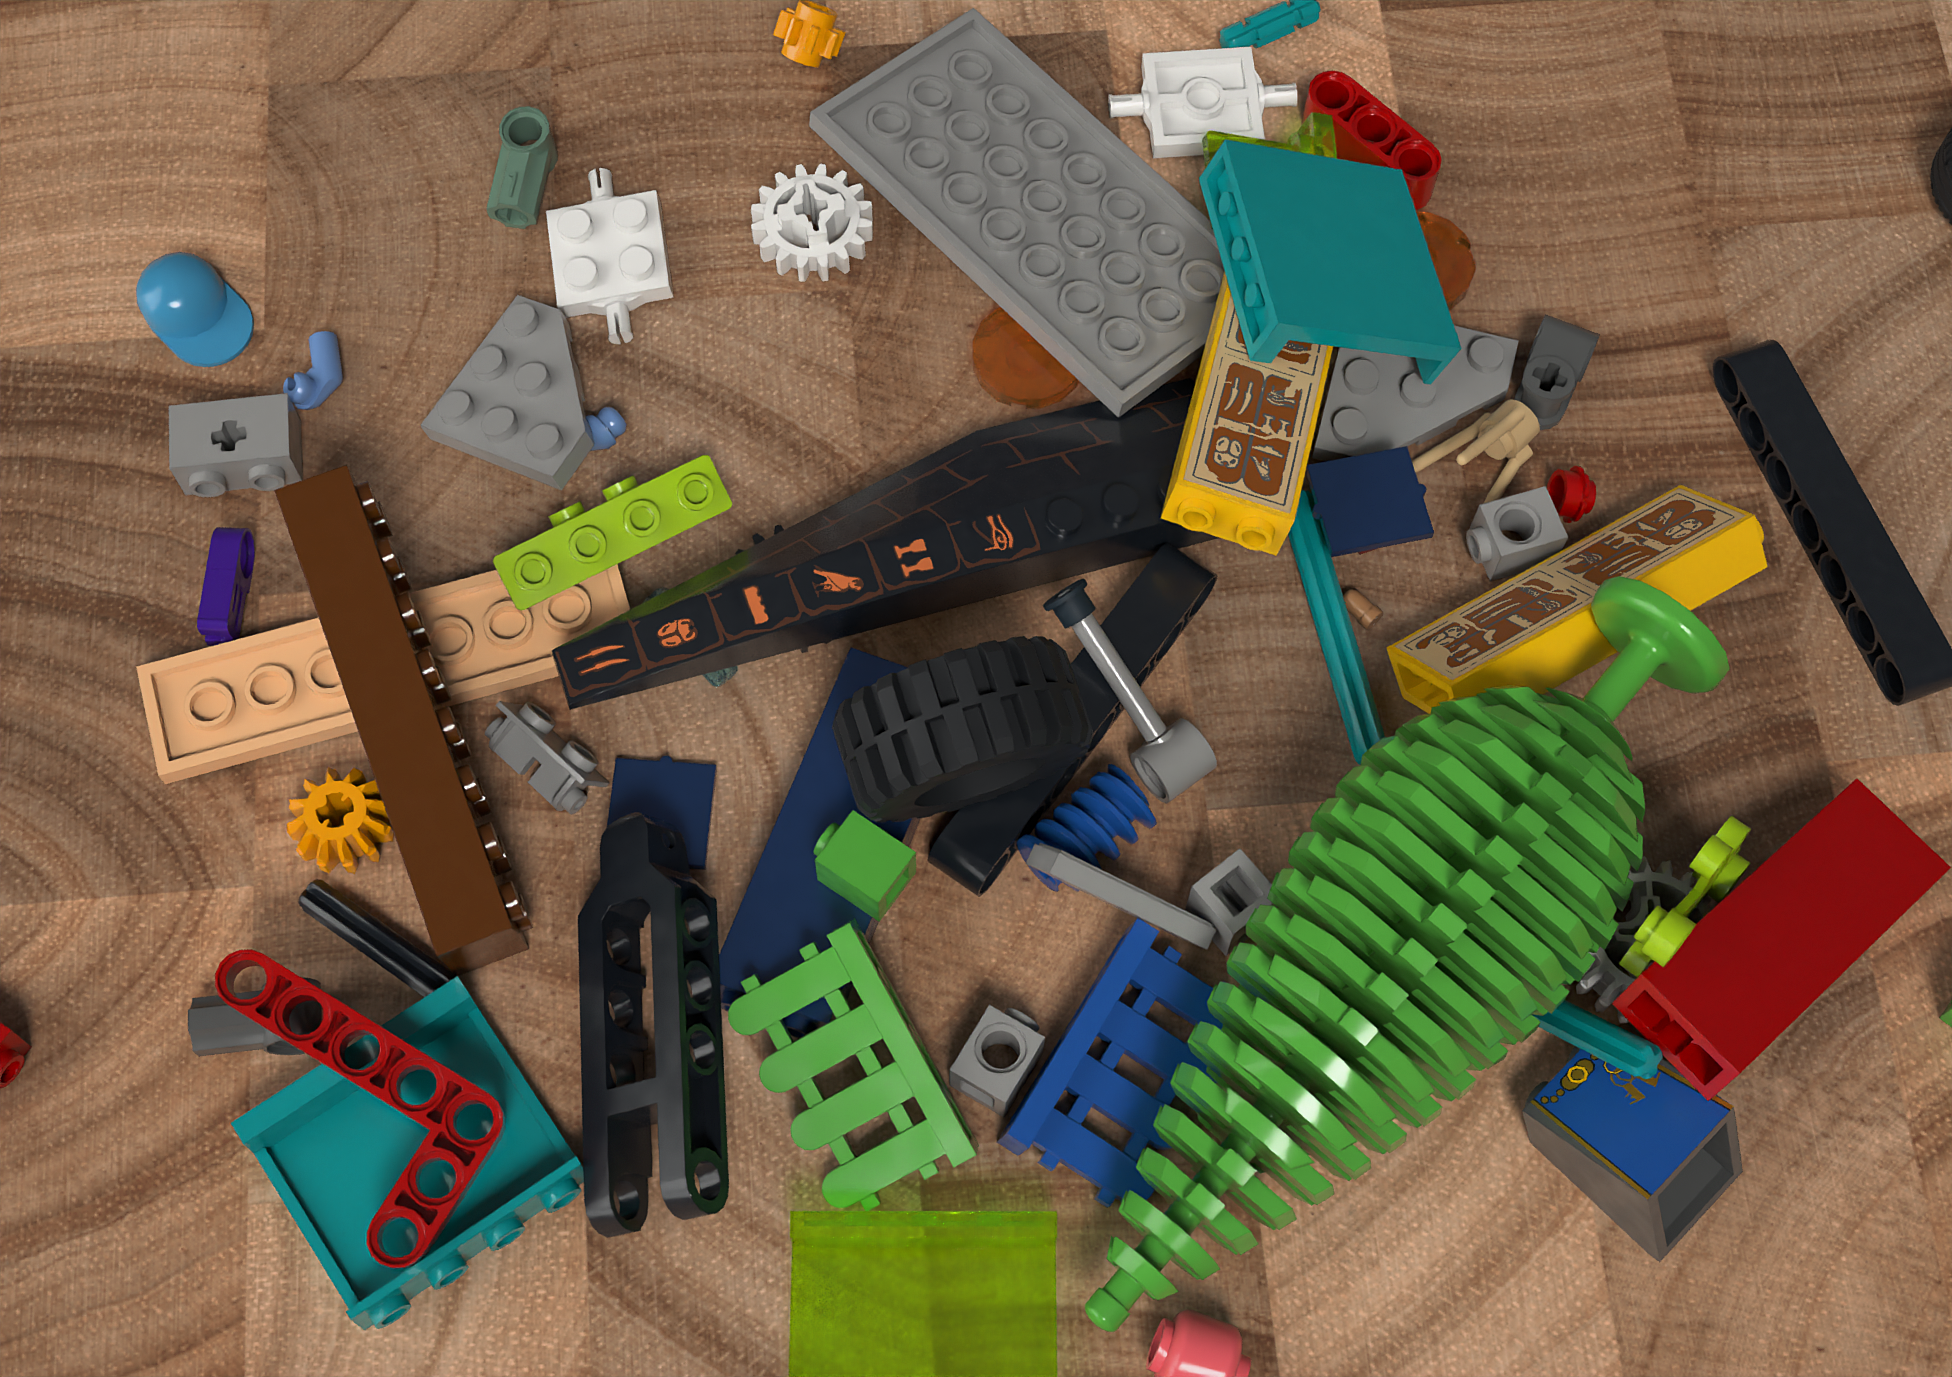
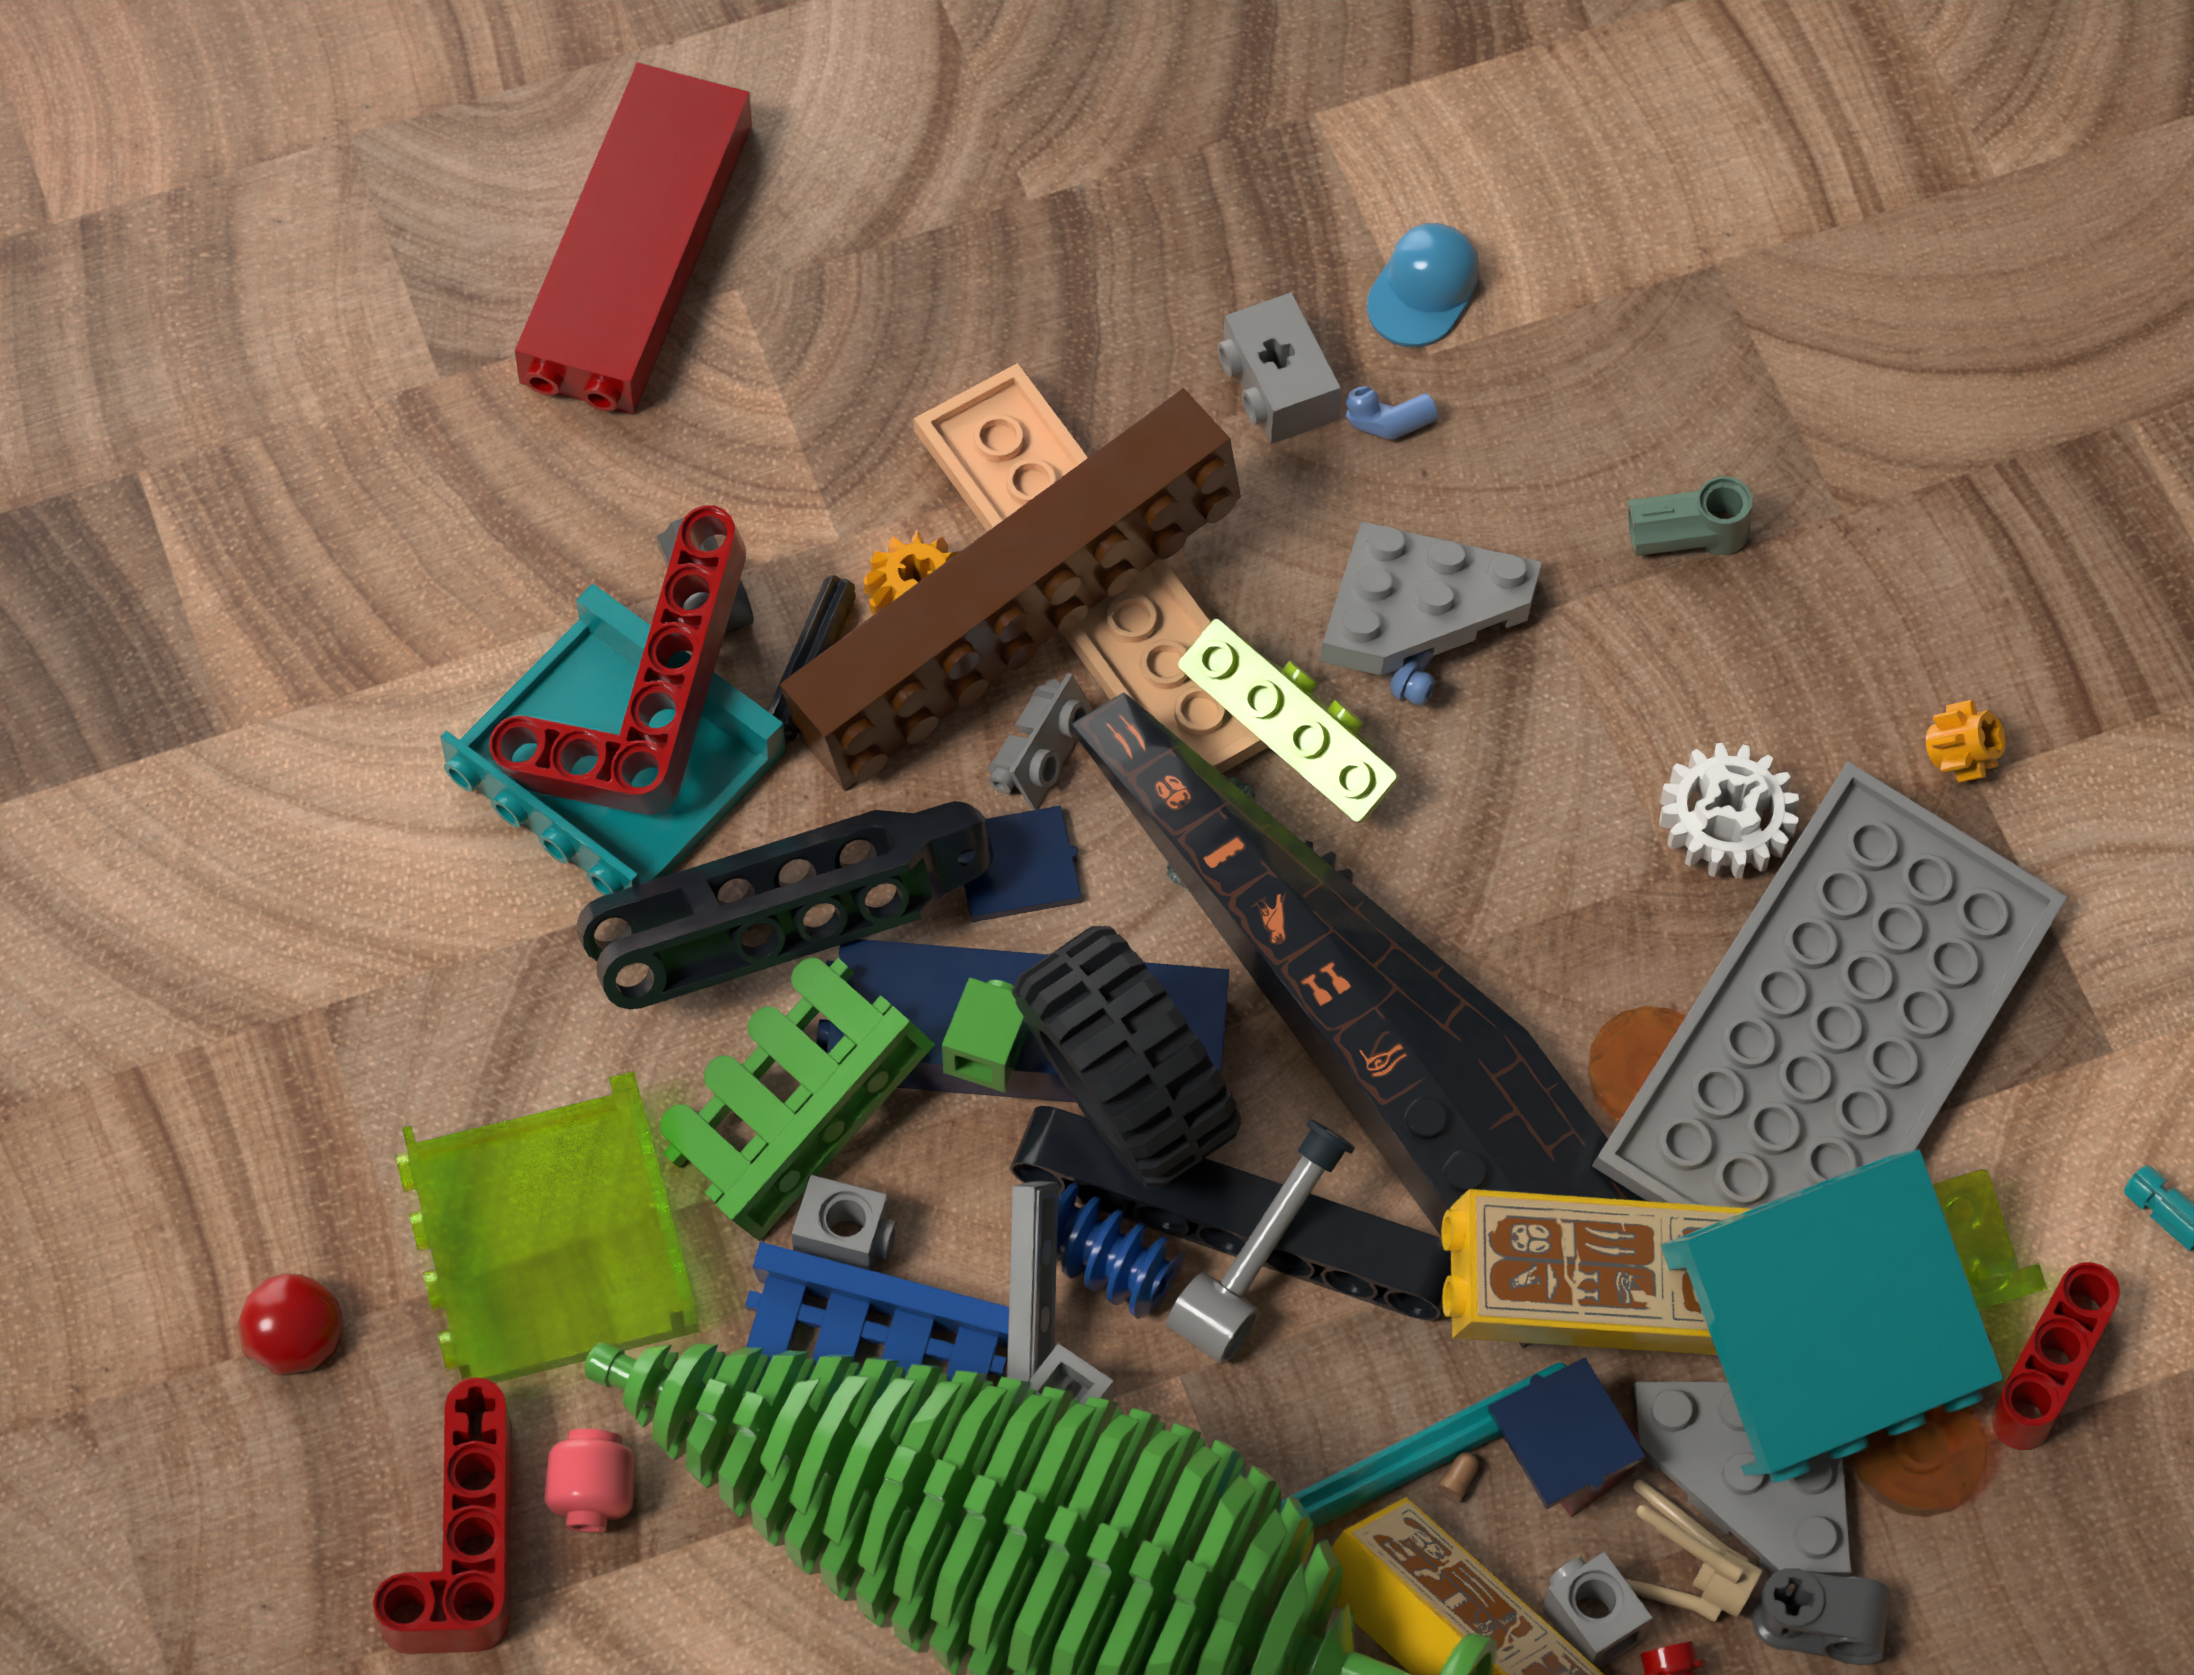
camera: 75 degrees right, 5 degrees down
dark purple piece [197,527,255,646] -> none
white plate [546,168,674,344] -> none
white plate [1108,47,1297,158] -> none

